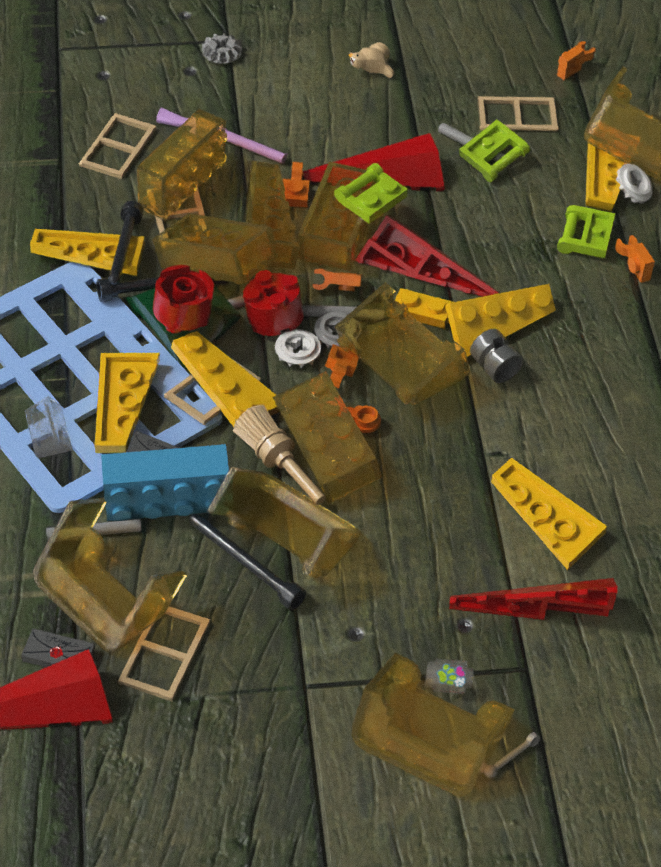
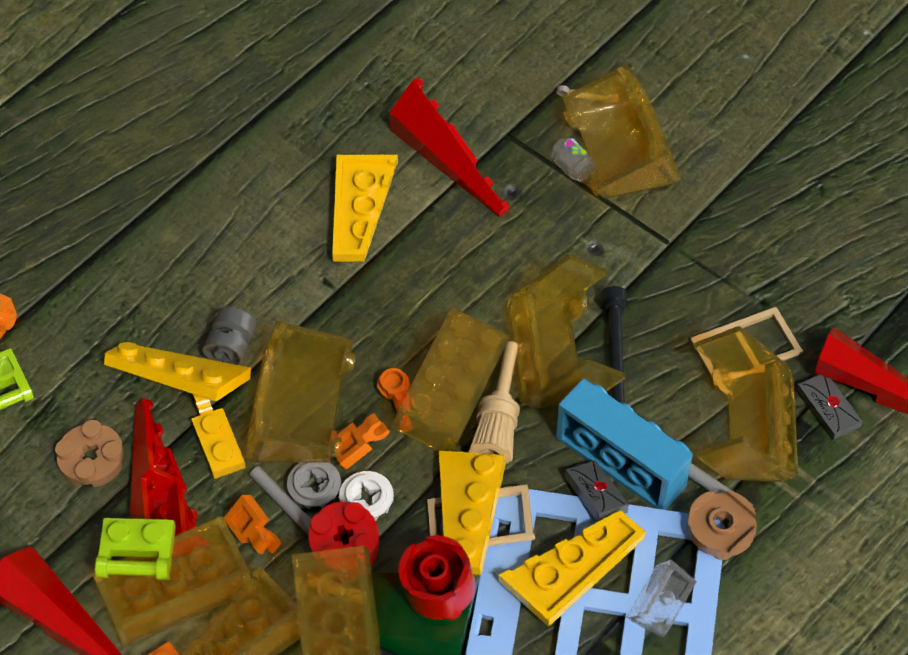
camera: 130 degrees left, 5 degrees up
none -> medium nougat plate [55,420,124,487]
none -> medium nougat plate [686,490,757,560]

